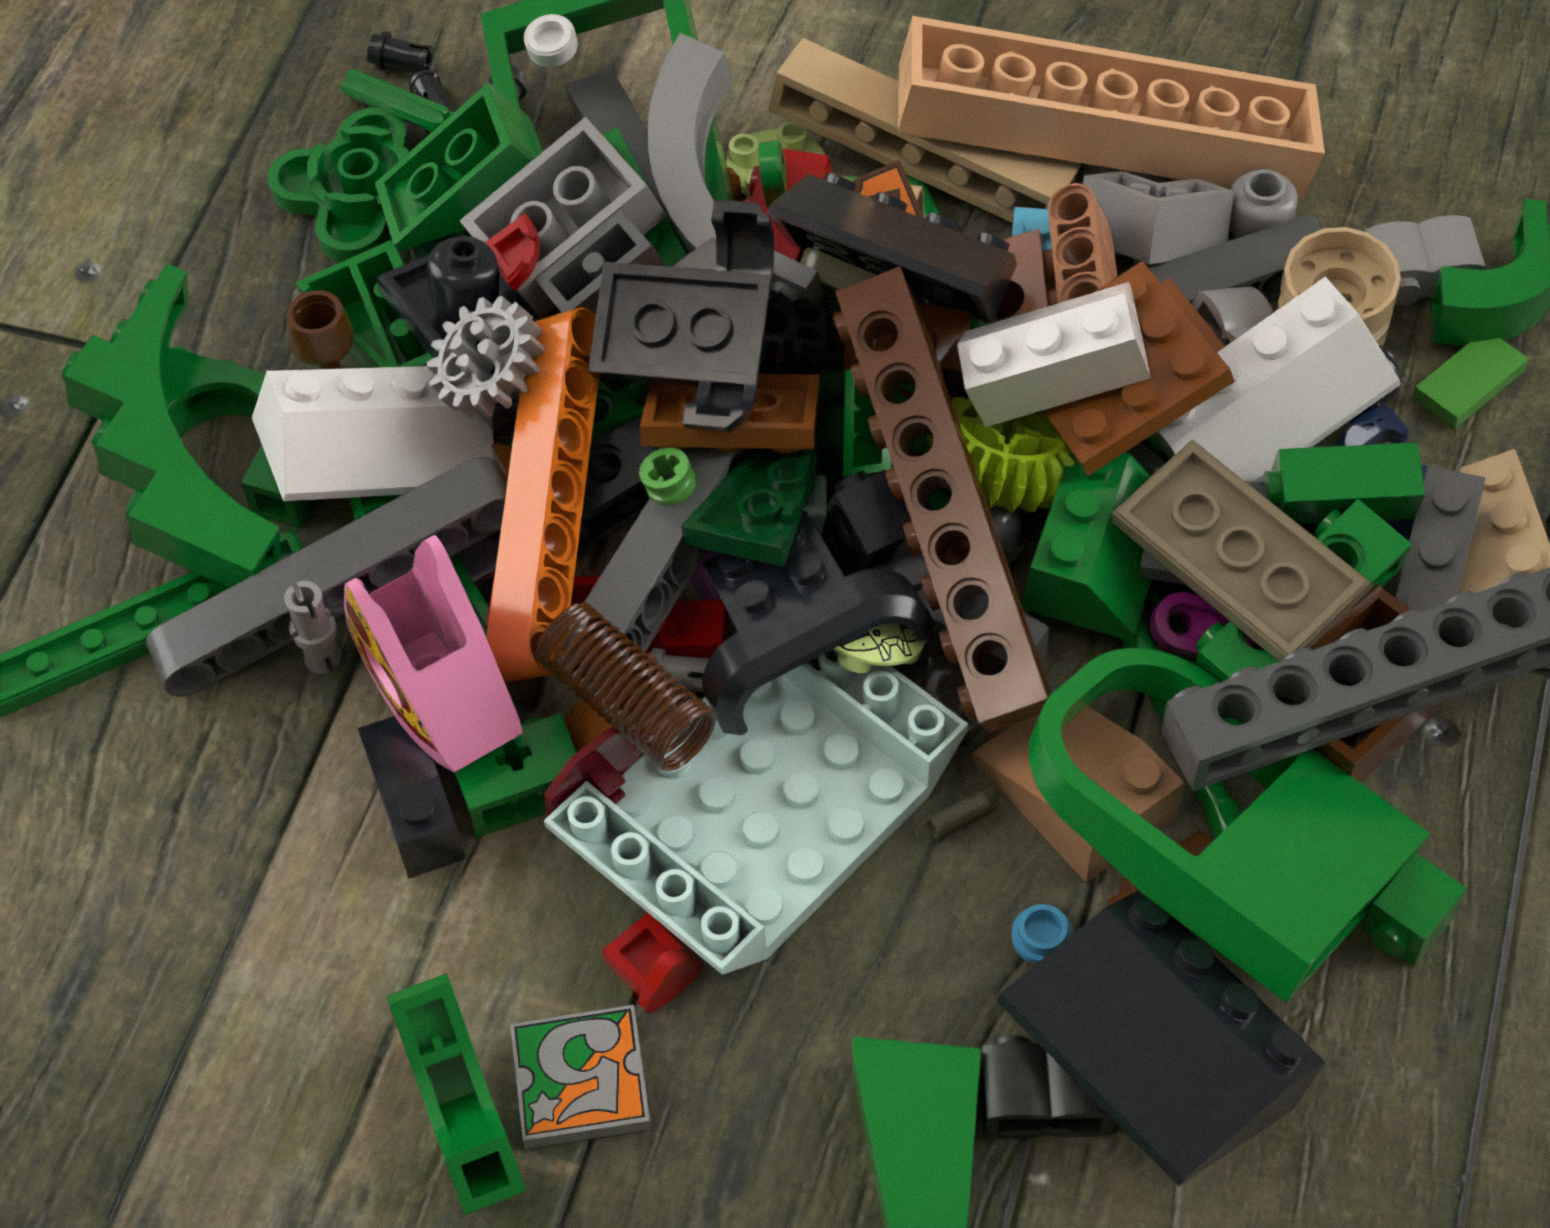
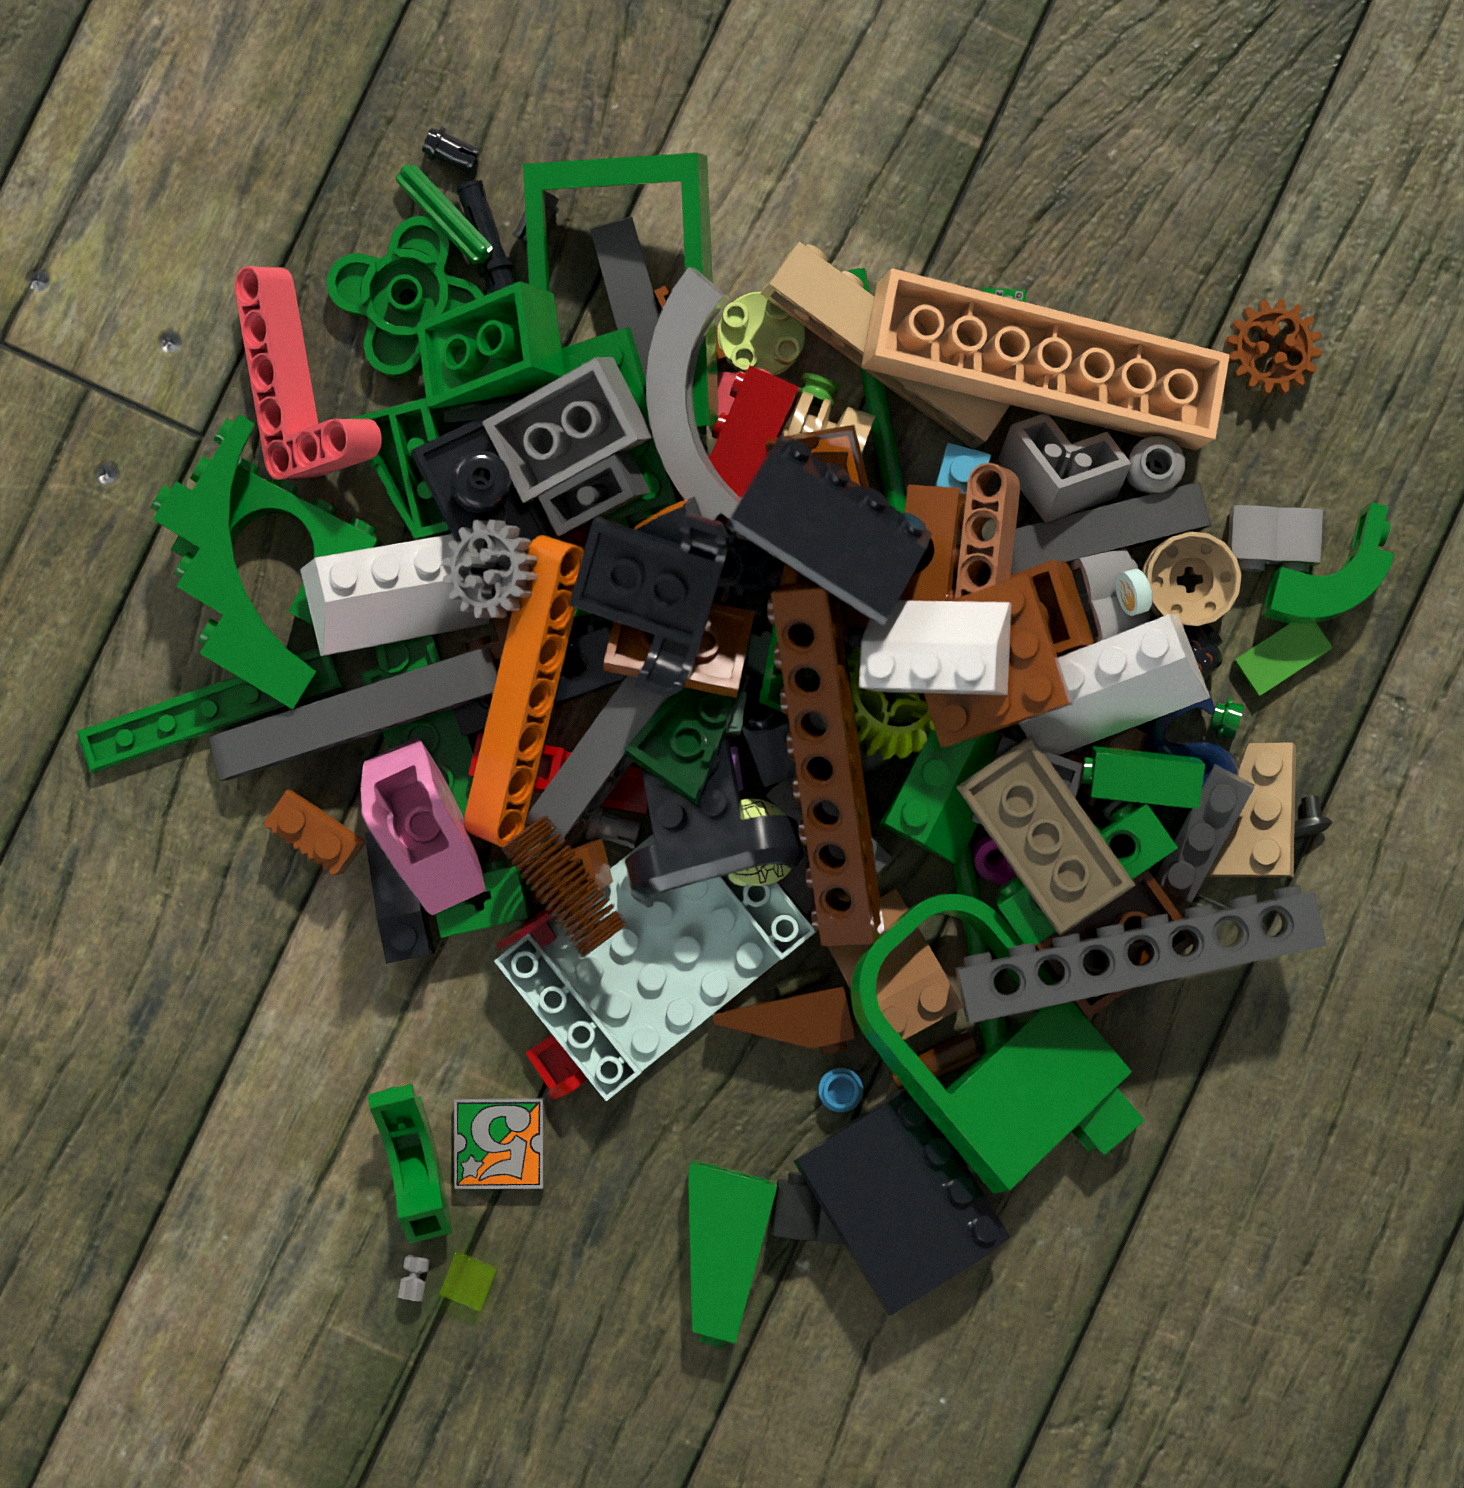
camera: 10 degrees right, 30 degrees up
light grey pin [284,581,341,674] -> none
reddish brown piece [287,290,354,369] -> none
red tile [485,213,540,292] -> none
white tile [524,14,578,67] -> none
bright green bush [639,447,697,506] -> none
green tile [759,141,787,207] -> none
none -> coral beam [235,266,382,479]
none -> dark orange brick [264,790,366,875]
none -> reddish brown slope [712,985,855,1054]
none -> light aqua tile [1116,568,1152,616]
none -> green plate [1209,697,1244,739]
none -> dark orange gear [1224,299,1323,396]

